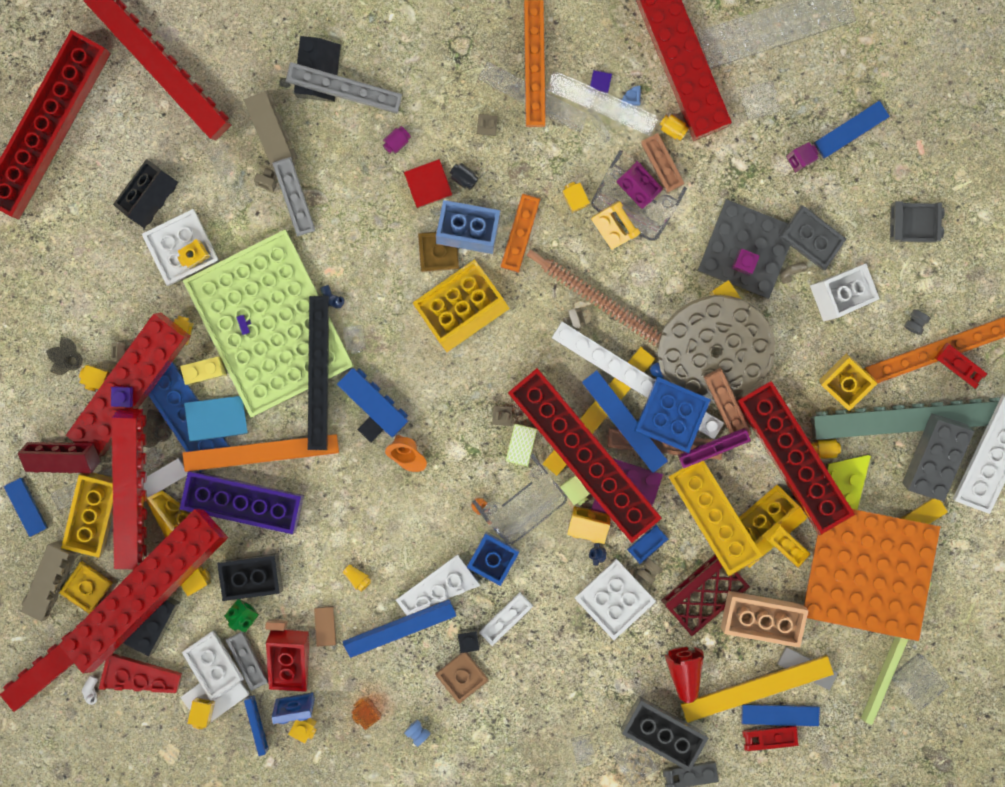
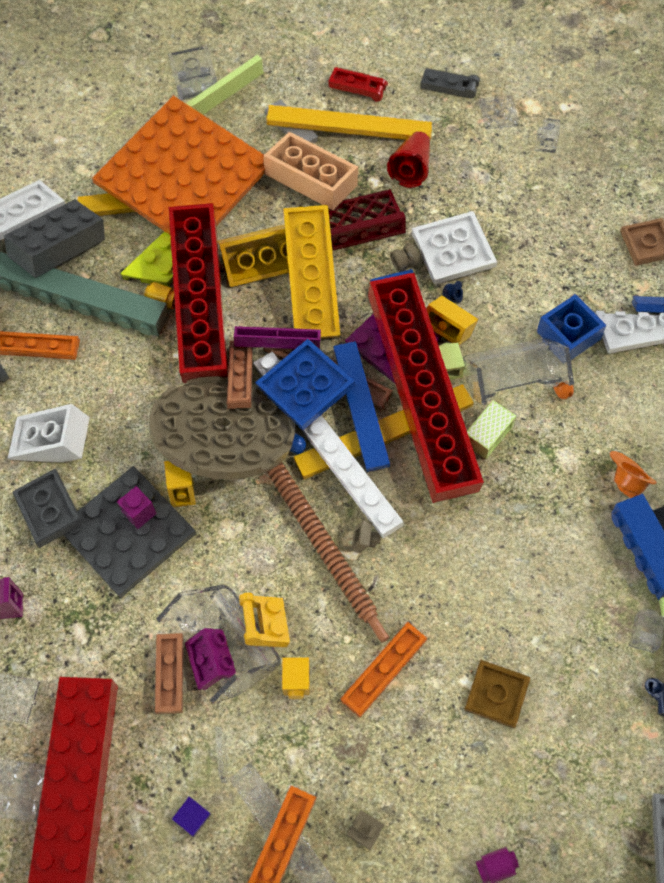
camera: 150 degrees left, 25 degrees down
red tile [404,159,453,209] -> none
yellow slope [413,259,510,352] -> none
medium blue brick [436,200,500,254] -> none
black brick [450,163,479,190] -> none
black brick [457,628,480,653] -> none
white tile [479,592,533,646] -> none
dark tan tile [492,406,513,426] -> none
clear tile [546,71,659,136] -> none
dark grey brick [620,696,709,772] -> none
medium blue tile [621,86,641,106] -> none
yellow brick [660,114,689,141] -> none
blue tile [741,704,820,726] -> none
yellow tile [764,523,811,568] -> none
dark tan arm [780,262,807,284] -> none
yellow brick [819,353,877,411] -> none

